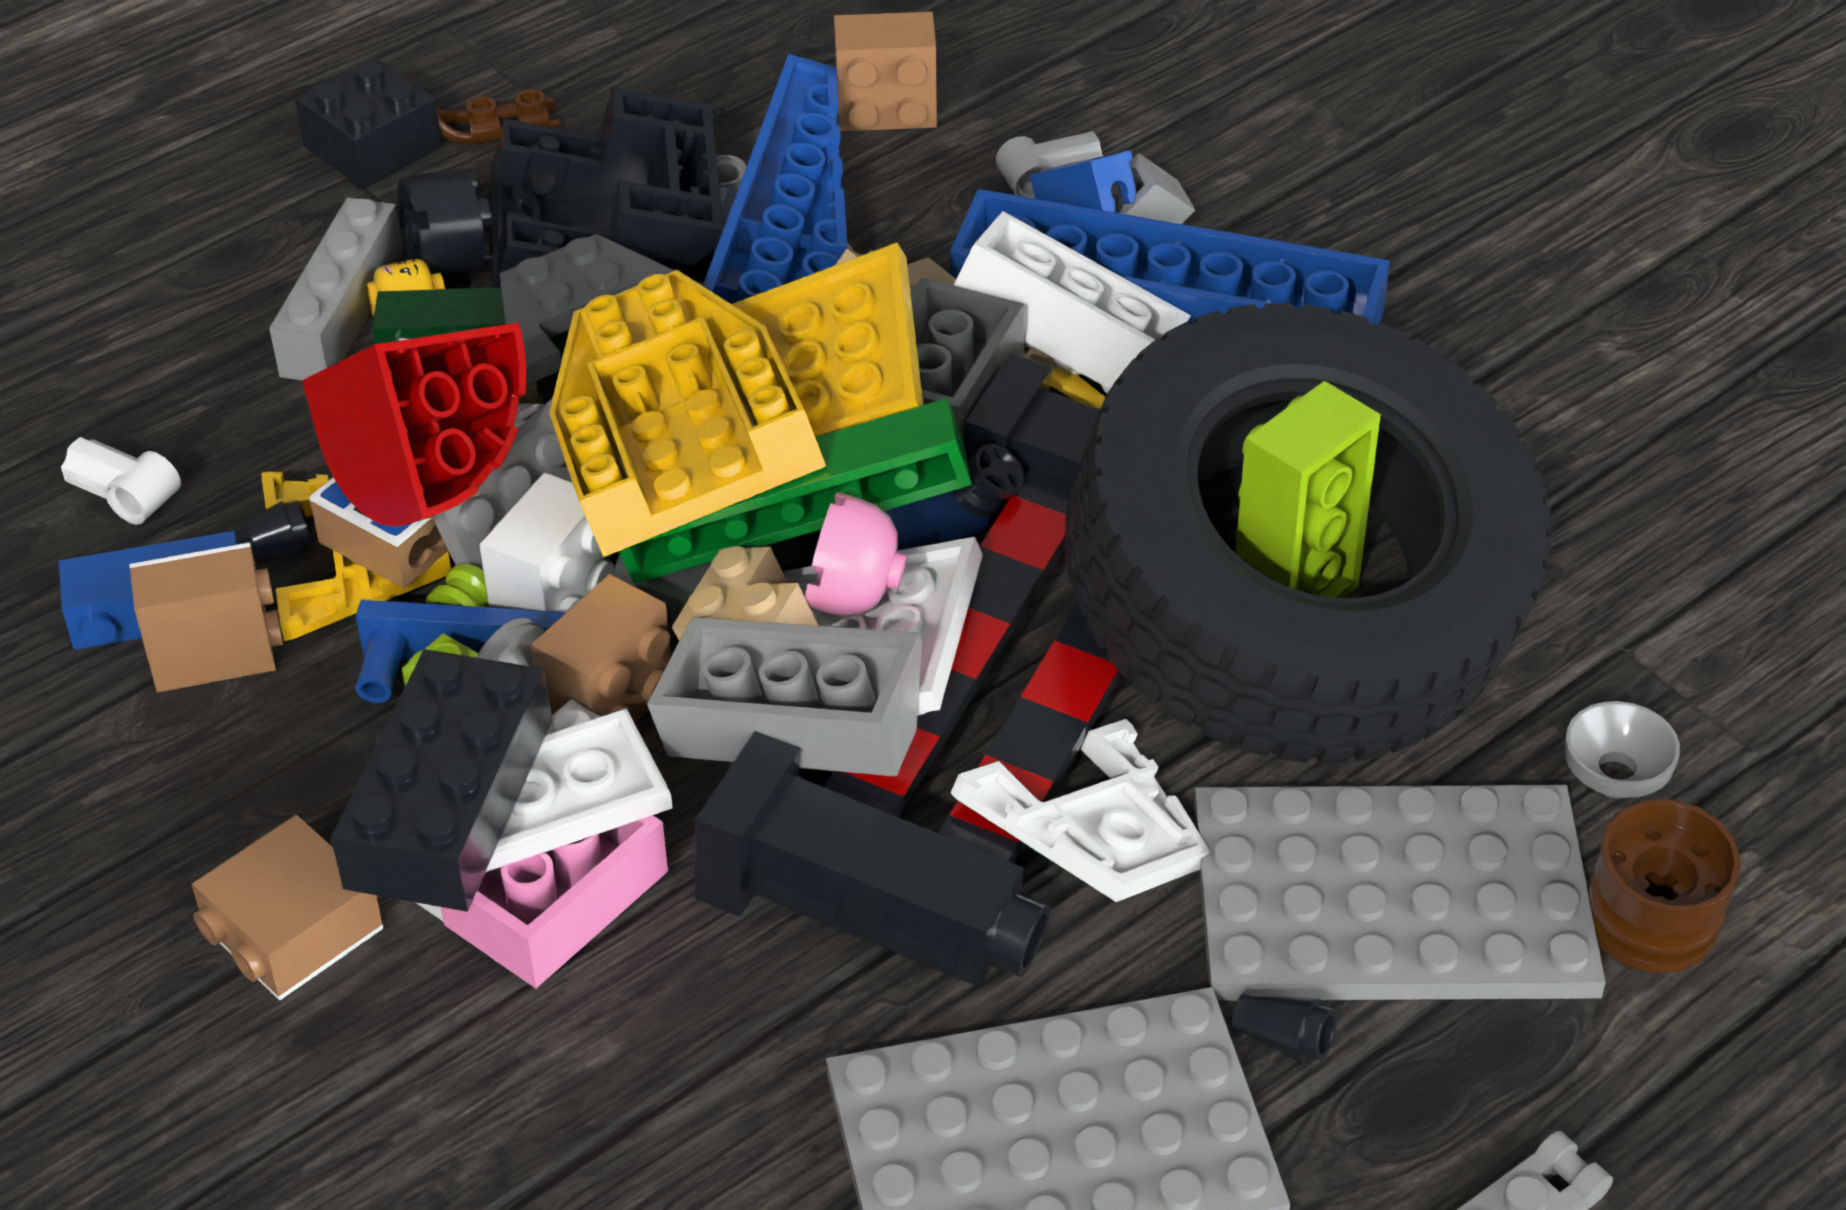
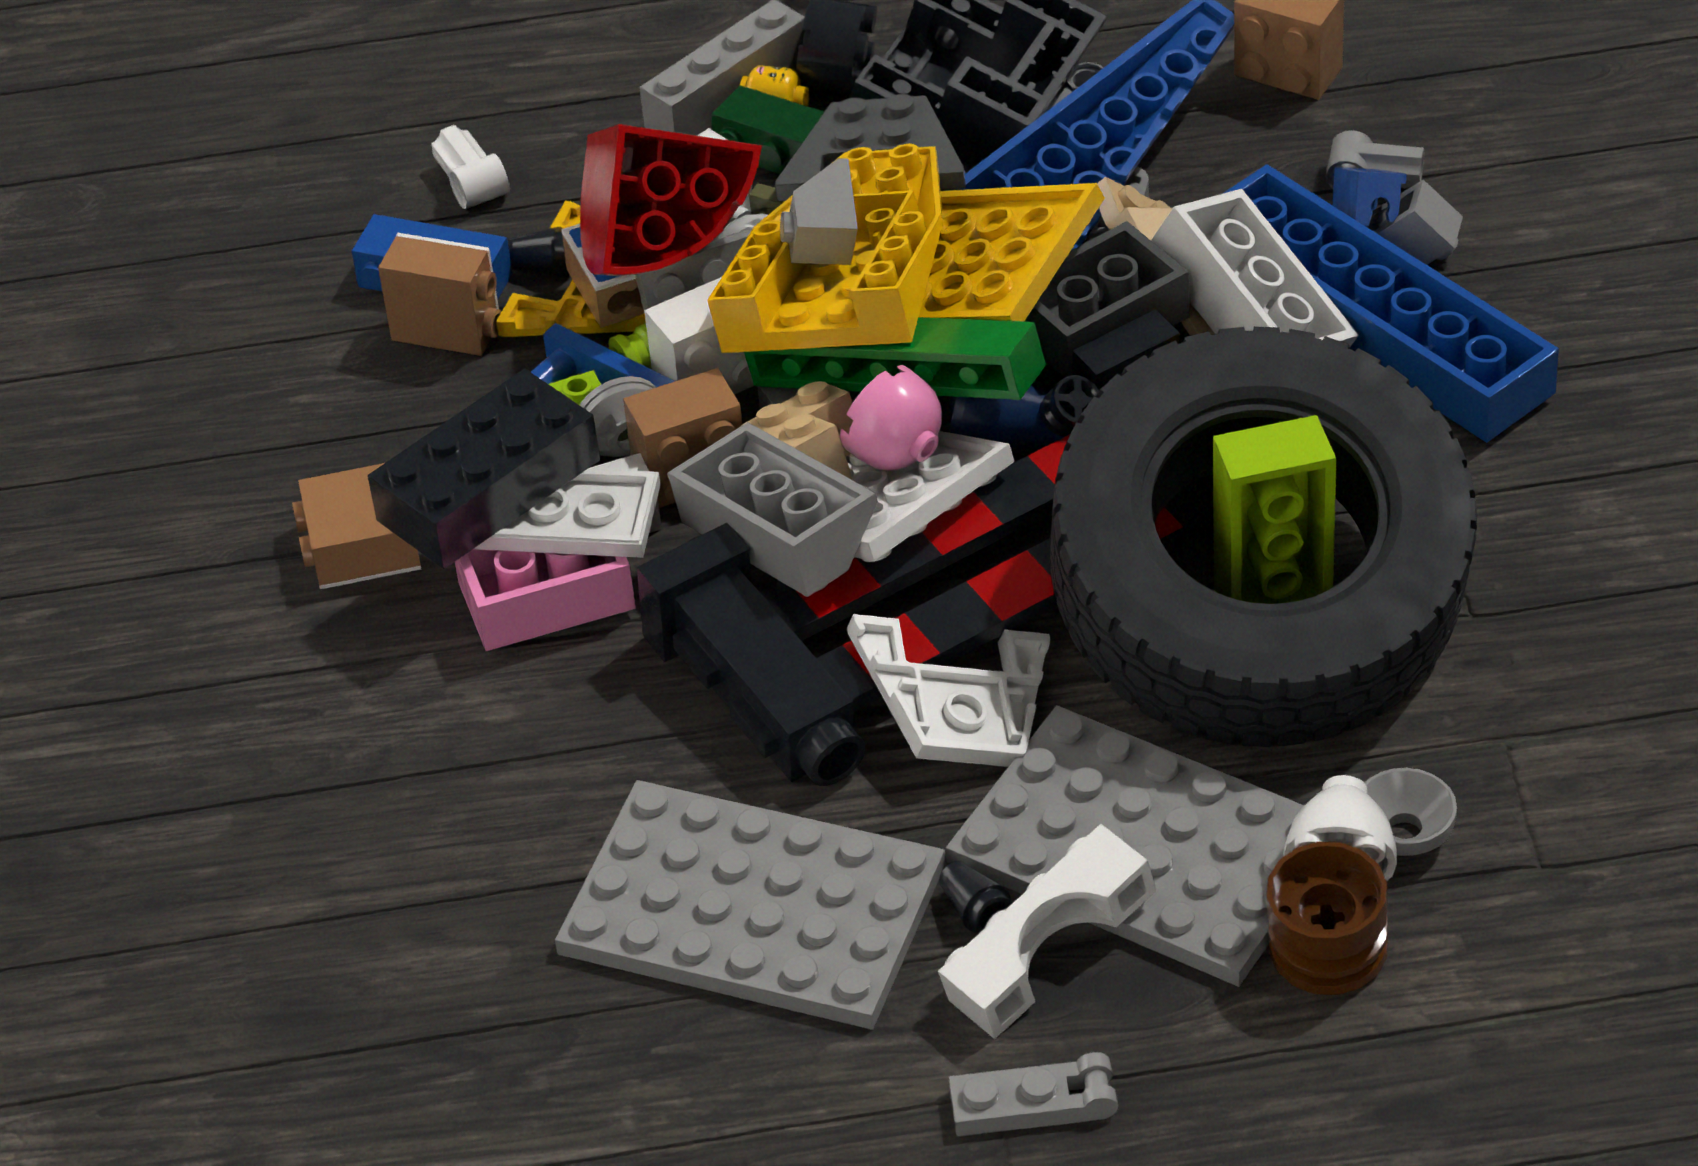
camera: 35 degrees right, 0 degrees up
none -> light grey slope [780,158,858,265]
none -> white arch [938,824,1156,1039]
none -> white piece [1283,775,1397,881]

